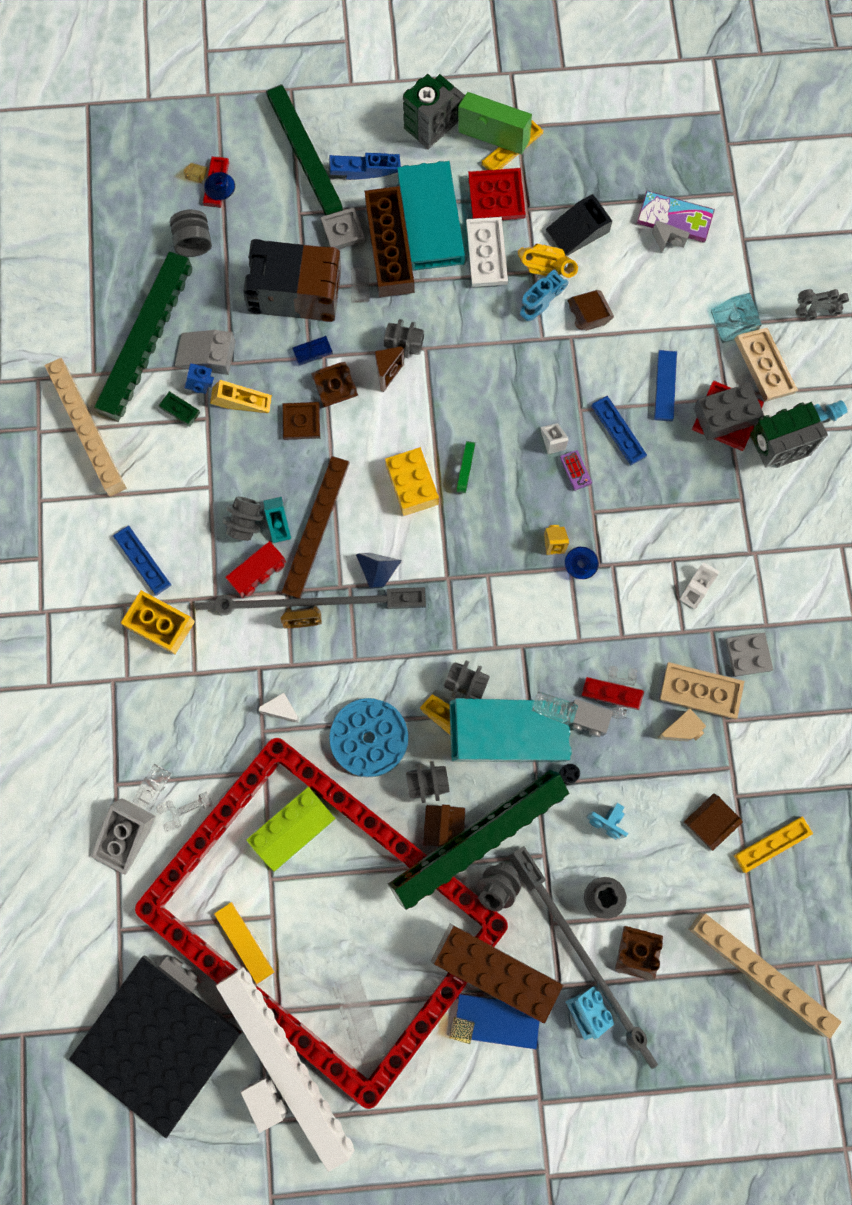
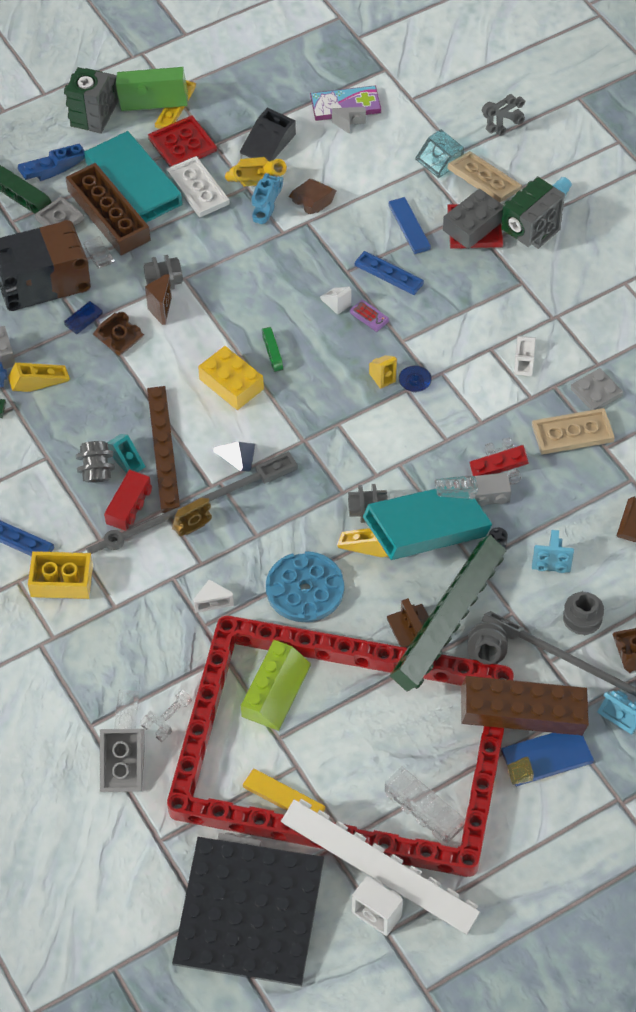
camera: 25 degrees left, 20 degrees down
reddish brown tile [282,402,321,440] -> none
dark grey piece [406,761,450,803] -> none
tan slope [658,709,706,742] -> none

